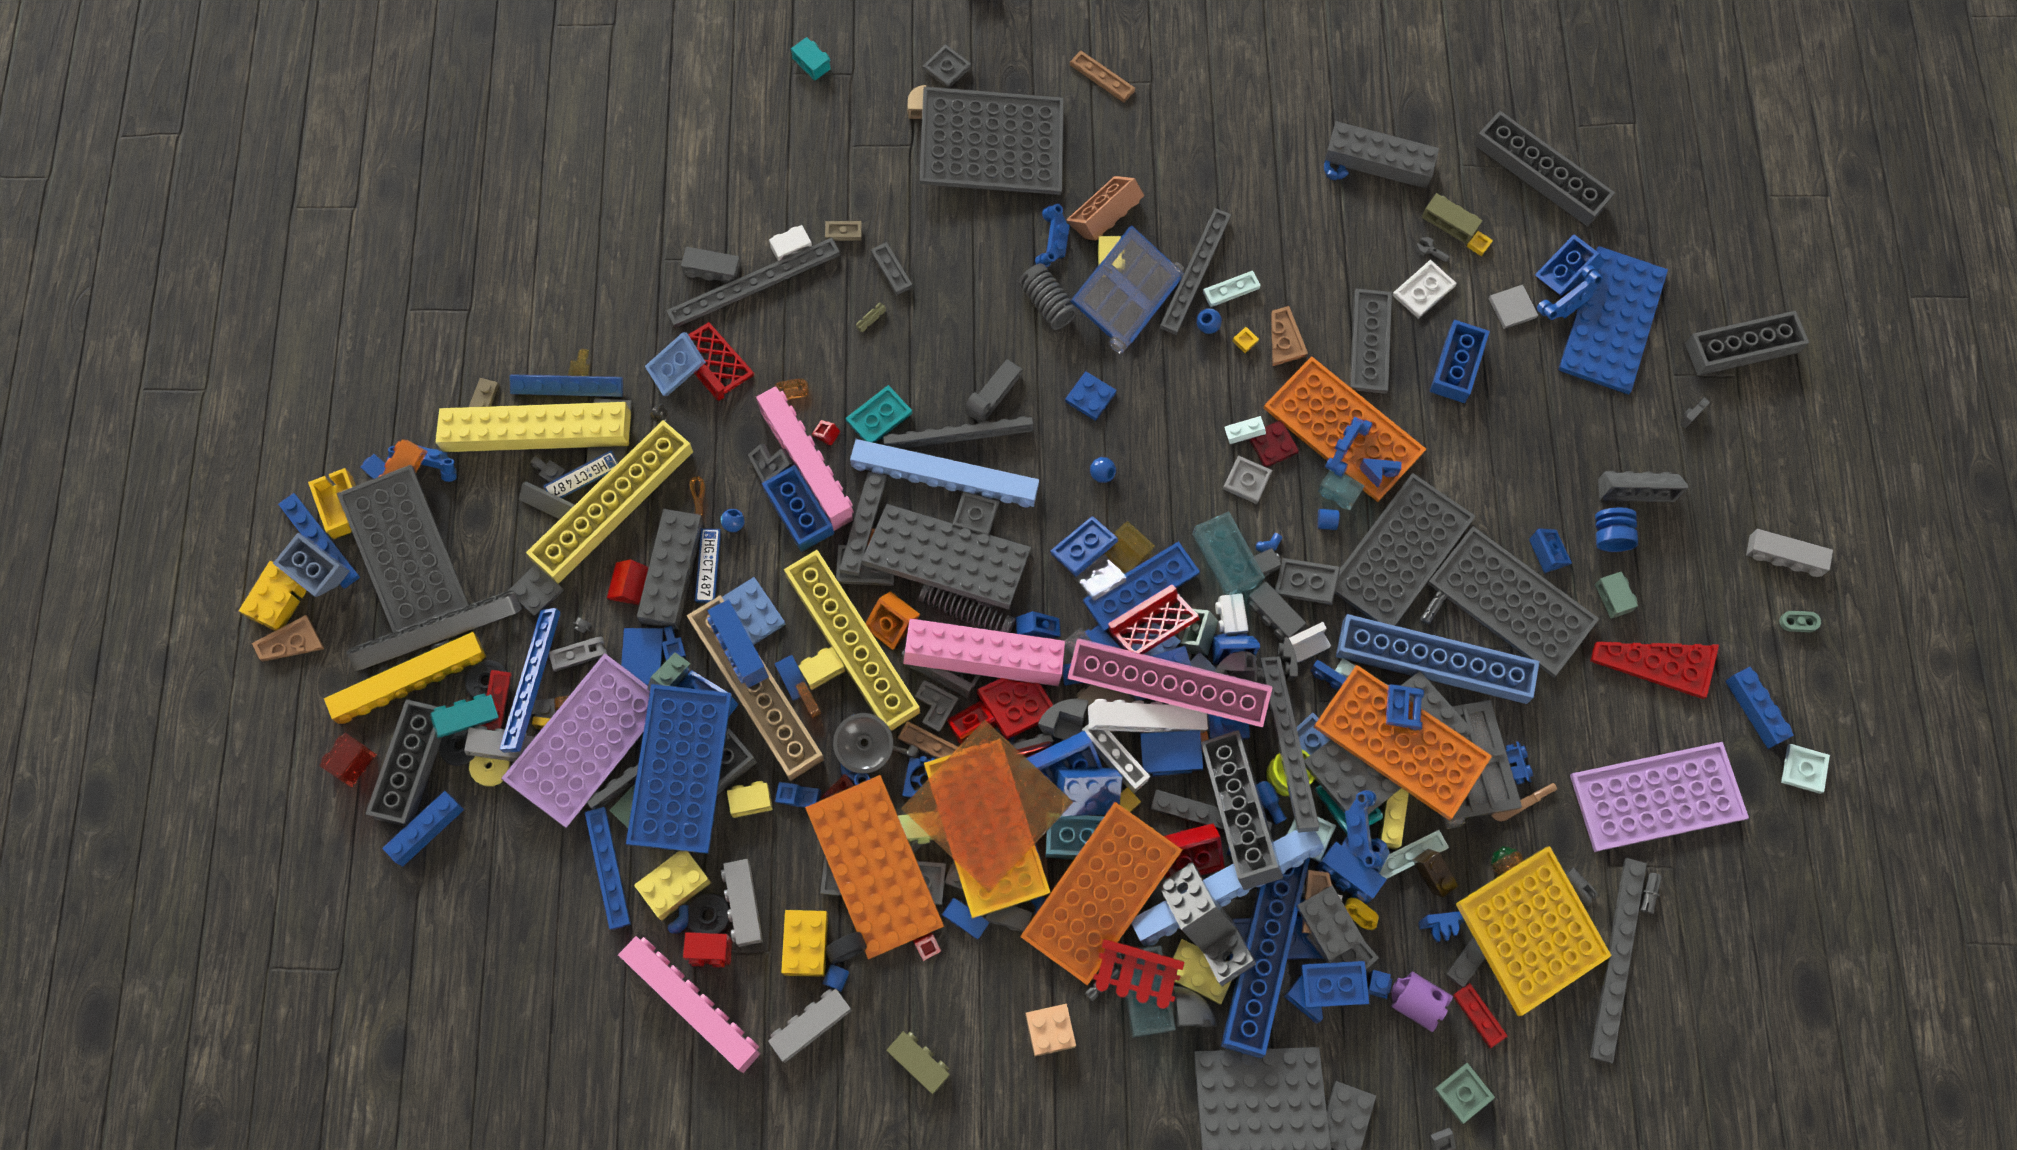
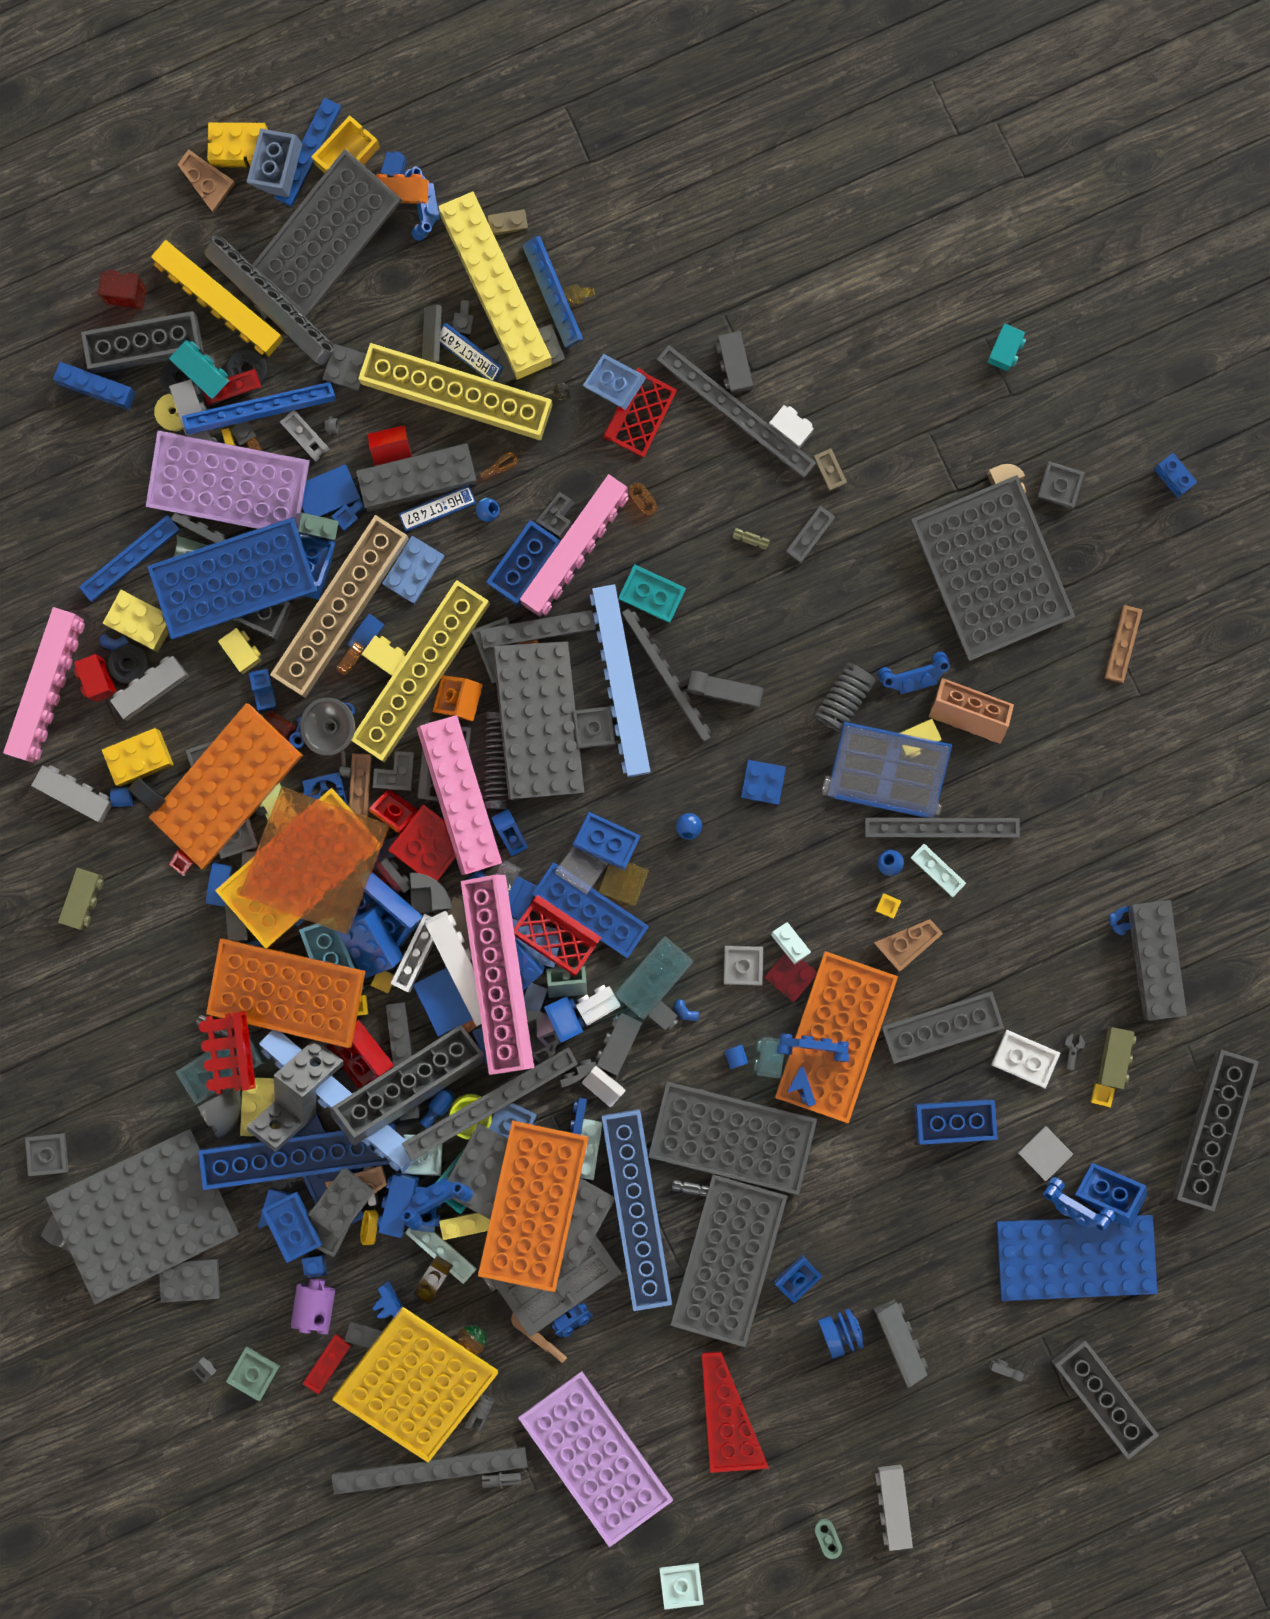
camera: 75 degrees right, 15 degrees up
blue brick [707,599,769,688] -> none
red slope [812,420,840,445] -> none
light nougat brick [1025,1004,1076,1057] -> none
dark grey plate [1275,558,1340,605] -> none
blue plate [1386,684,1424,730] -> none
sand green brick [1595,571,1638,619] -> none
blue brick [1725,667,1794,749] -> none

